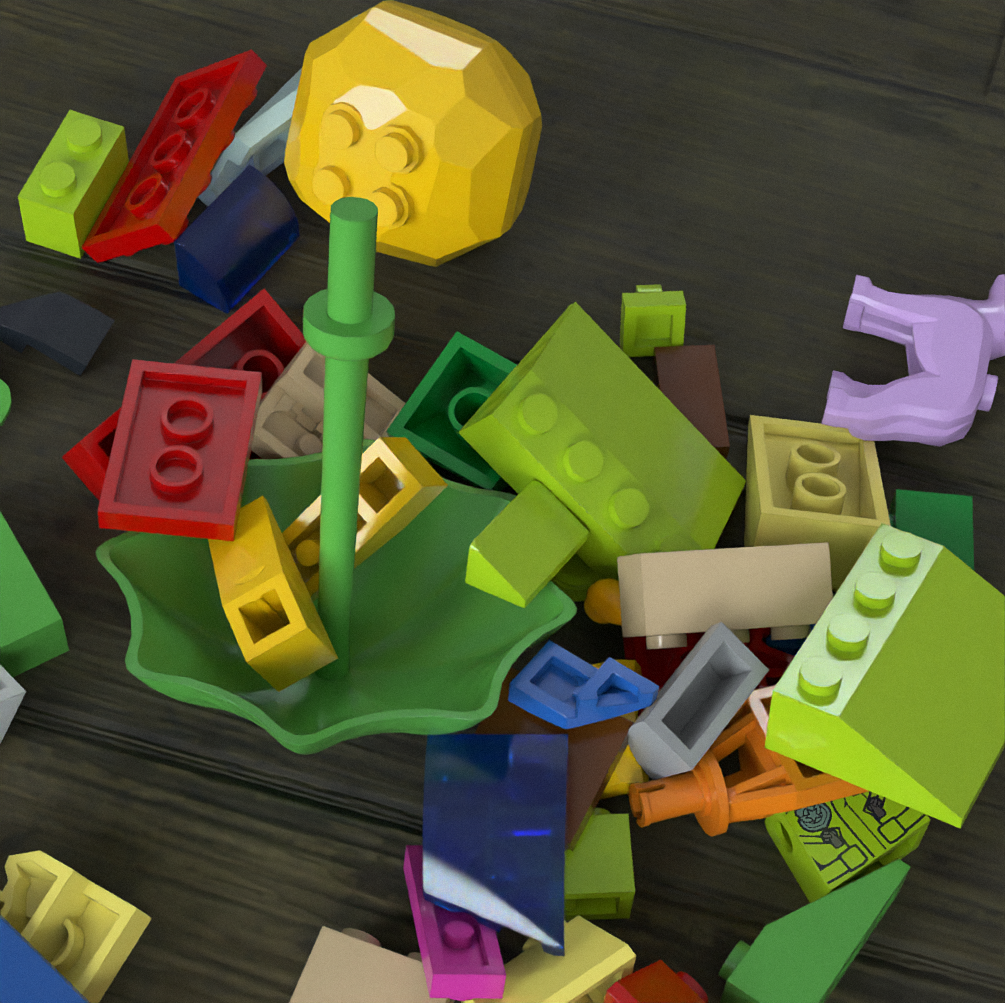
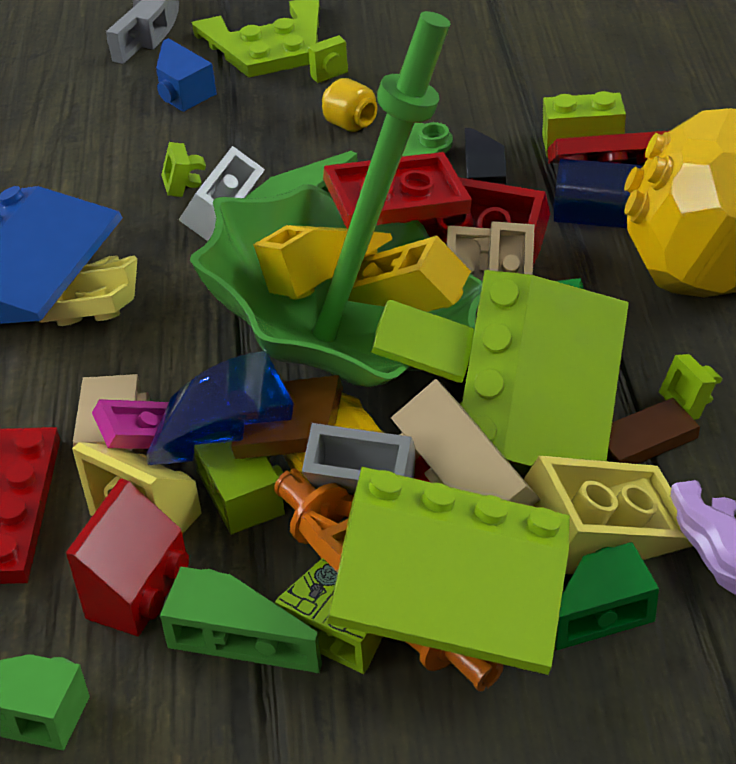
camera: 75 degrees right, 15 degrees down
blue slope [508,640,659,729] -> none

